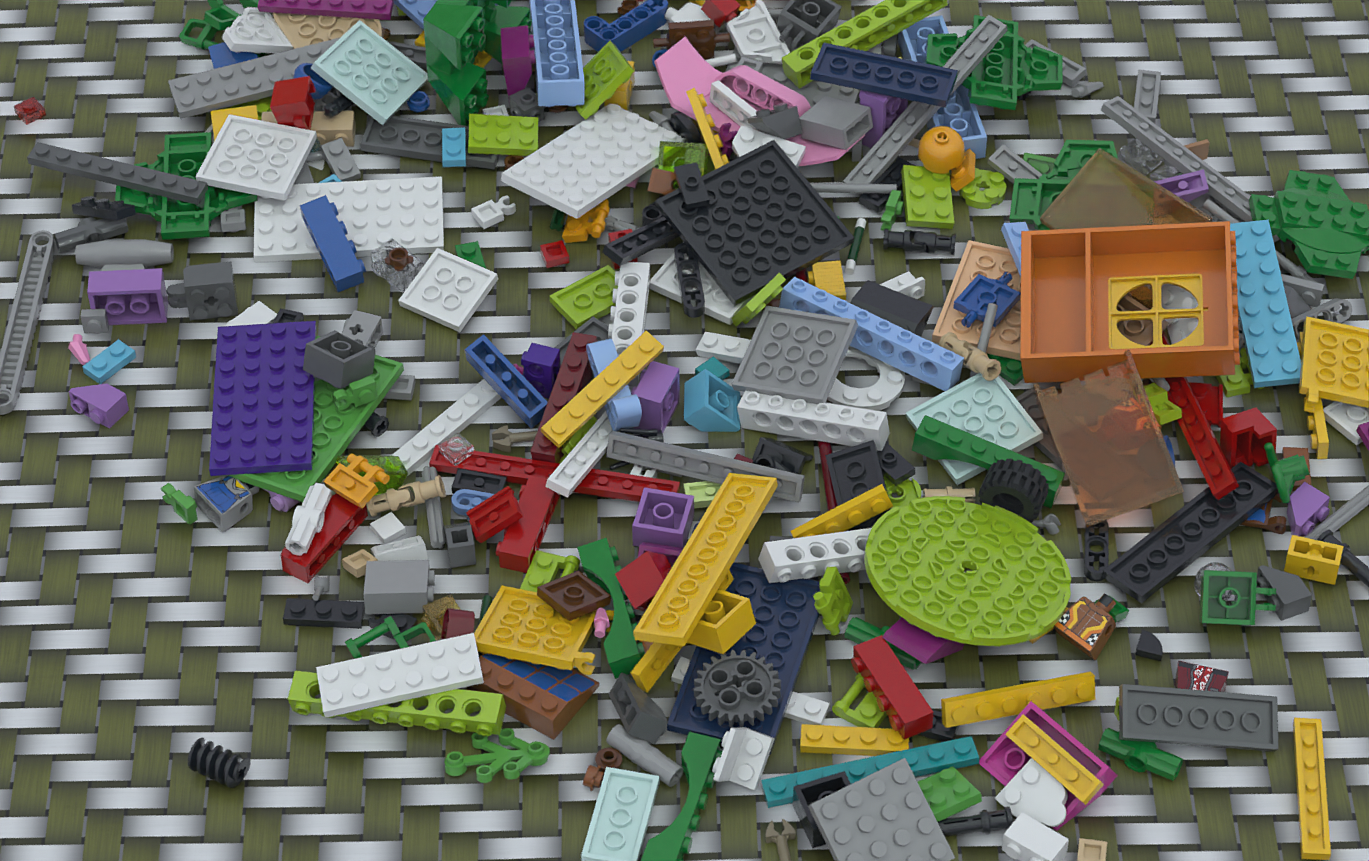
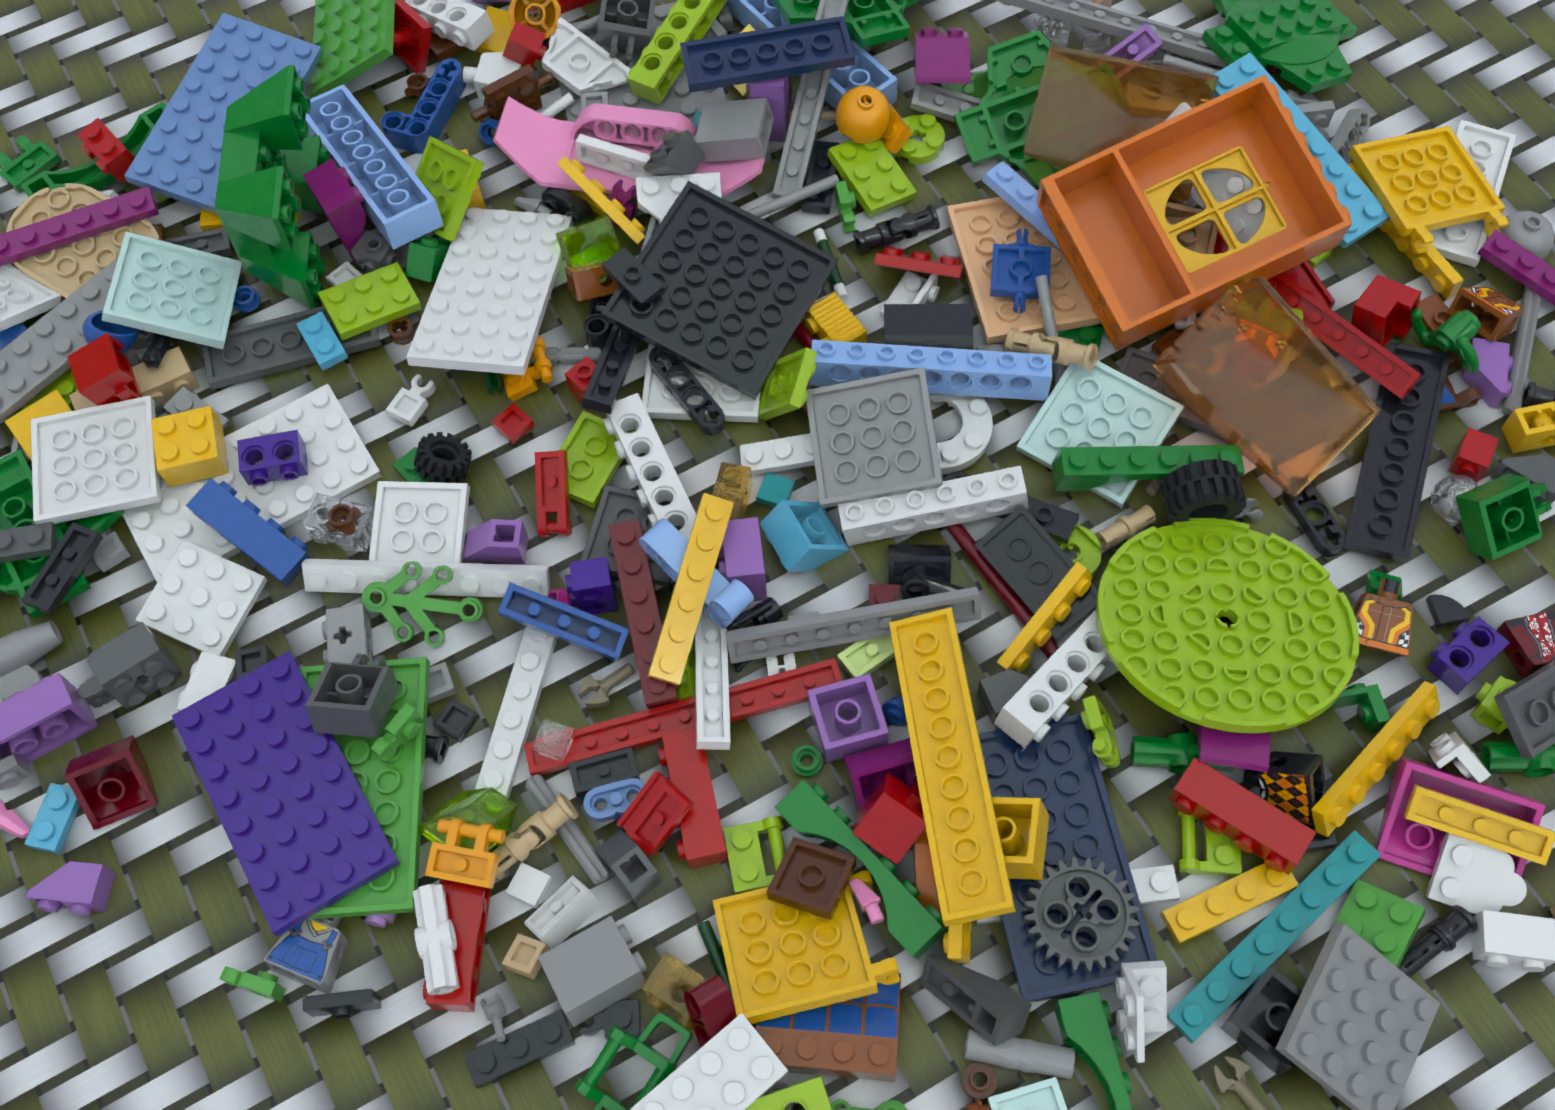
camera: 25 degrees left, 15 degrees up
none -> black plate [21,522,103,616]
none -> dark red slope [64,735,158,830]
none -> white plate [135,540,268,657]
none -> yellow brick [151,405,229,487]
none -> dark purple brick [237,430,308,486]
none -> white plate [302,559,550,597]
none -> black plate [303,989,381,1019]
none -> bright green plant [362,561,485,646]
none -> green slope [405,234,451,282]
none -> black tyre [414,432,472,483]
none -> black tile [433,698,479,743]
none -> medium lavender slope [463,519,529,564]
none -> red plate [534,450,572,538]
none -> clear yellow brick [712,462,753,520]
none -> green plate [791,745,823,777]
none -> red plate [874,246,964,278]
none -> magenta slope [914,27,970,83]
none -> black torso [1243,751,1326,826]
none -> green bracket [1327,683,1390,734]
none -> dark purple brick [1427,616,1510,695]
none -> white bracket [1428,731,1491,783]
none -> dark orange torso [1447,287,1524,342]
none -> red brick [1448,428,1499,483]

